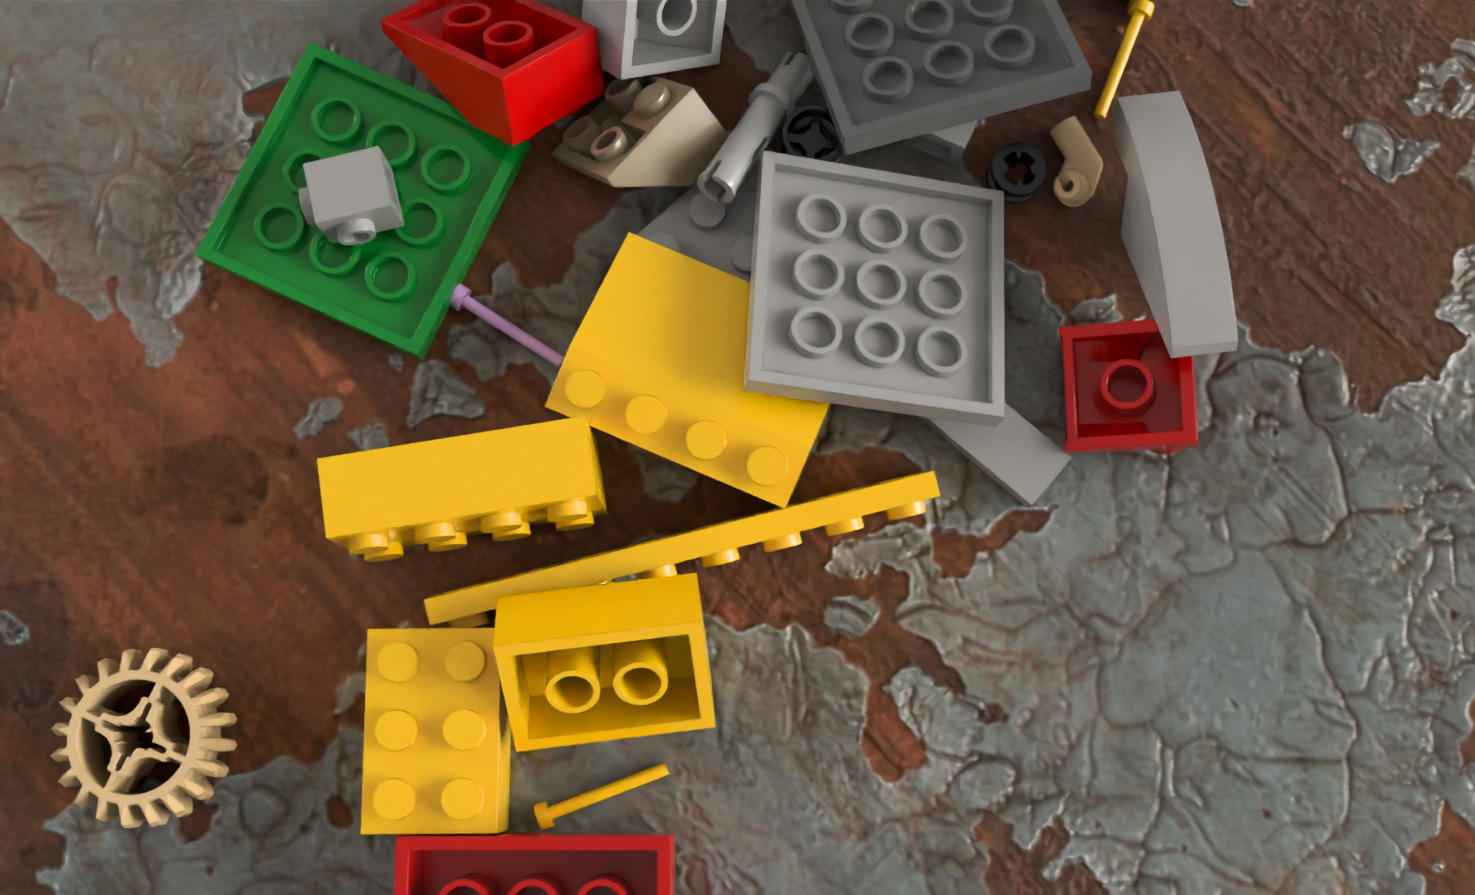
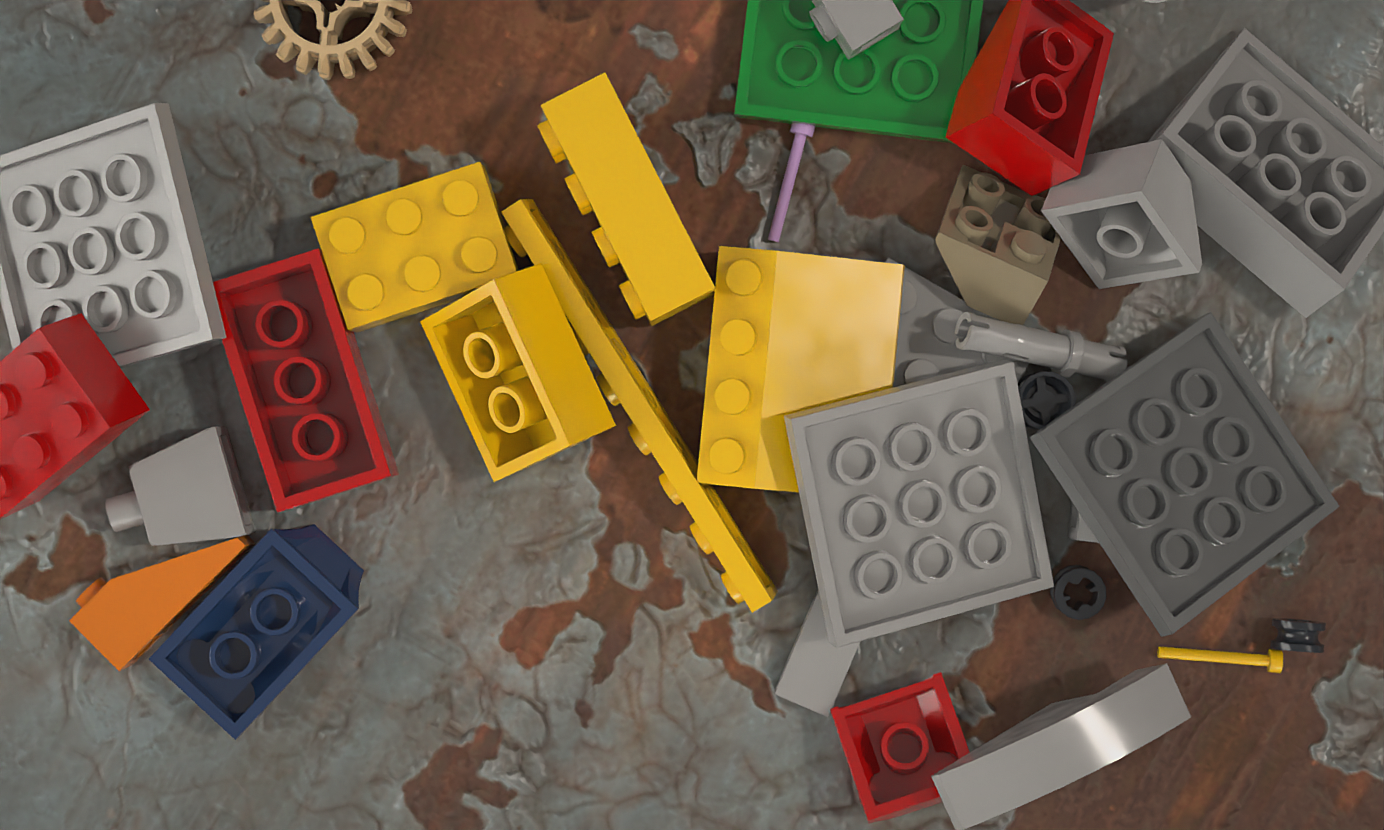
camera: 70 degrees right, 10 degrees up
yellow piece [533,762,669,830] -> none
tan arm [1050,116,1103,207] -> none

